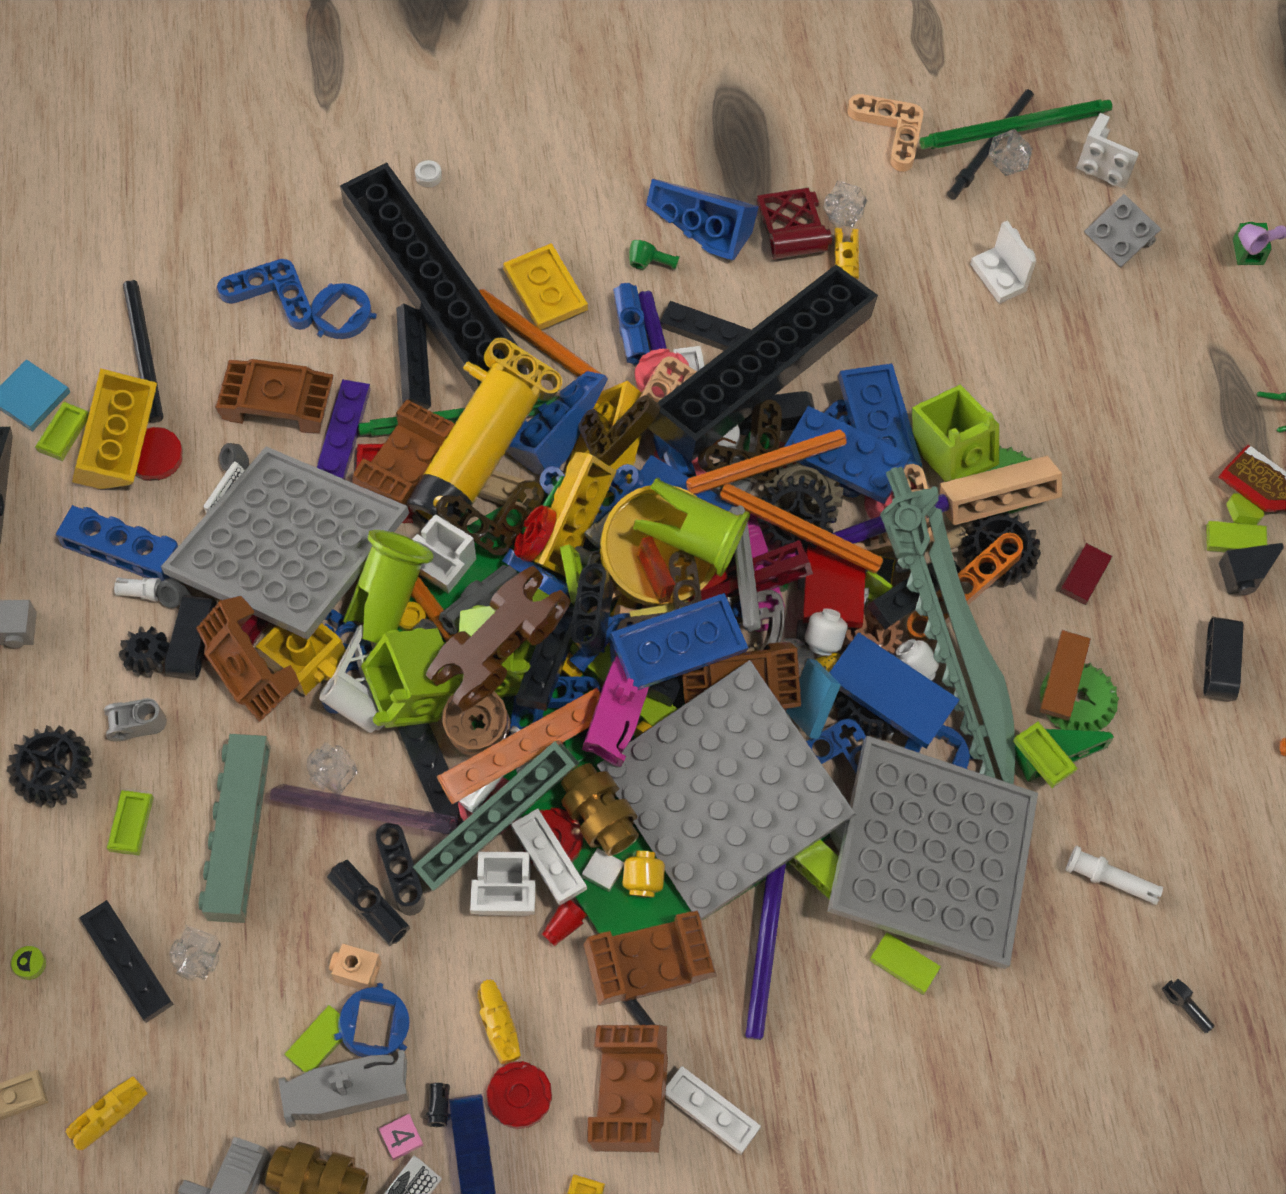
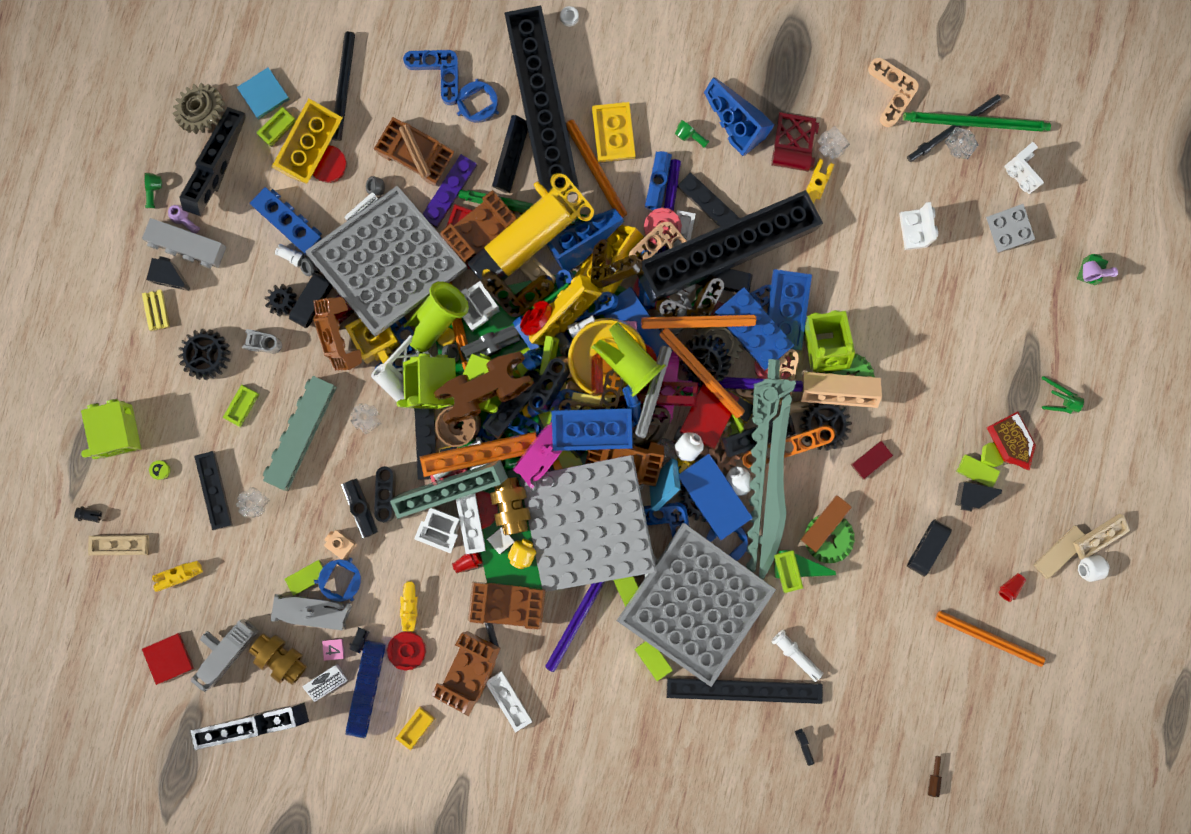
camera: 20 degrees right, 20 degrees up
tile [270,784,458,834] -> none
none -> medium nougat axle [399,124,430,178]
none -> blue axle [622,385,642,424]
none -> black tile [666,678,823,704]

